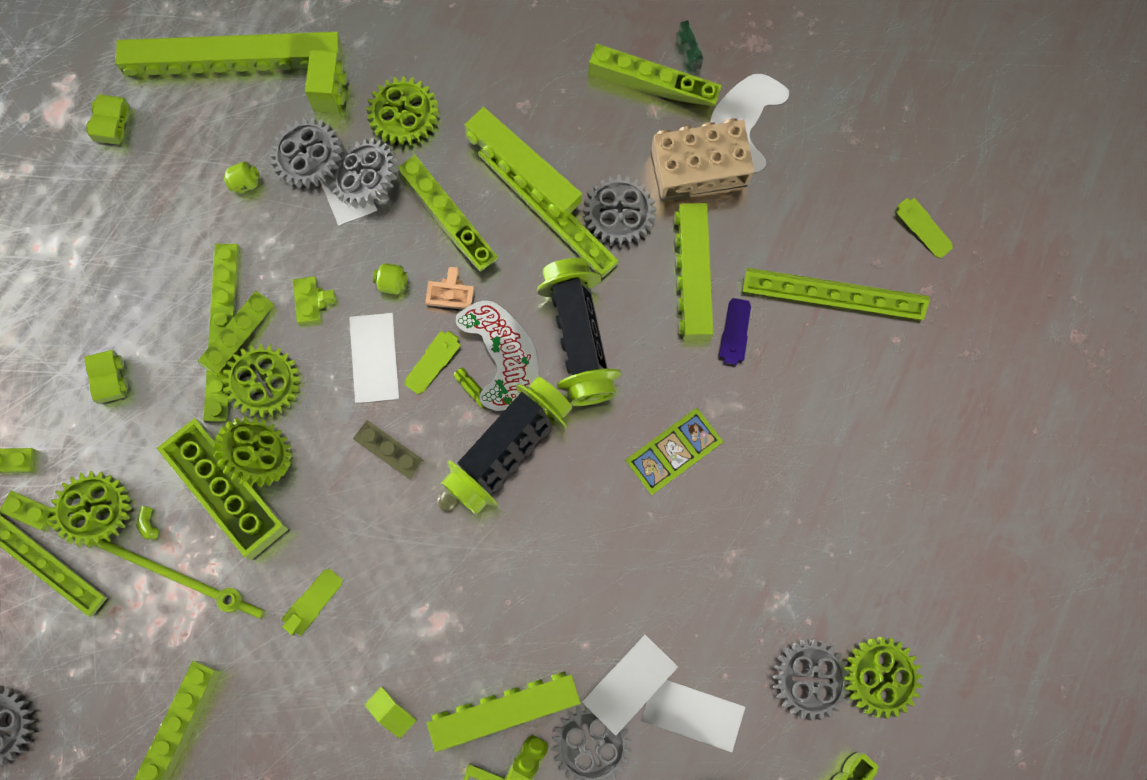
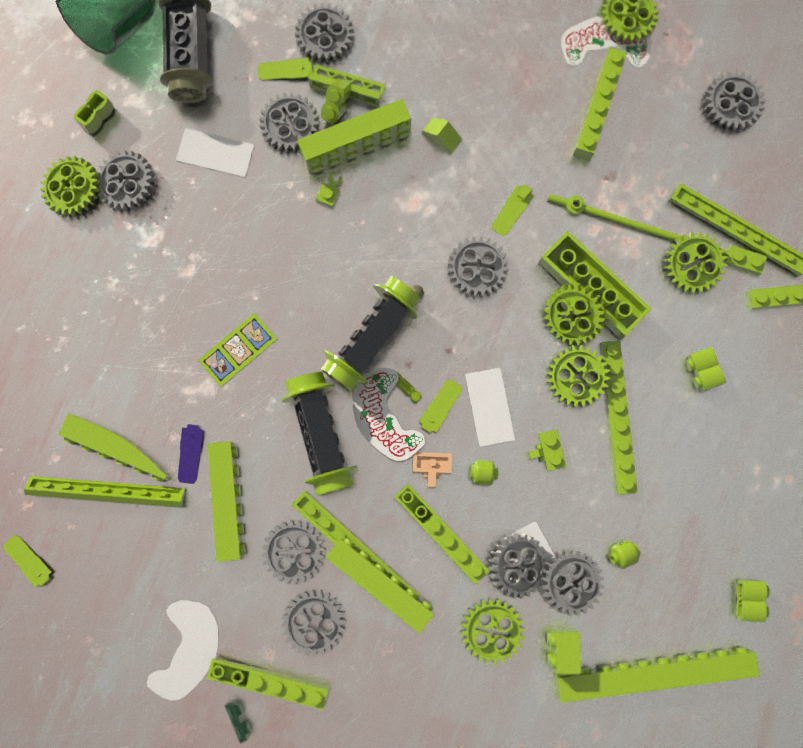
camera: 175 degrees right, 5 degrees up
lime arm [136,506,159,540] -> none
lime plate [197,290,274,376] -> none
olive plate [353,420,424,480] -> none
white sticker [582,635,678,736] -> none
tan brick [651,118,754,200] -> none
none -> lime slope [58,413,171,482]
none -> light grey gear [281,590,346,657]
none -> lime plate [315,172,343,208]
none -> light grey gear [448,236,509,298]

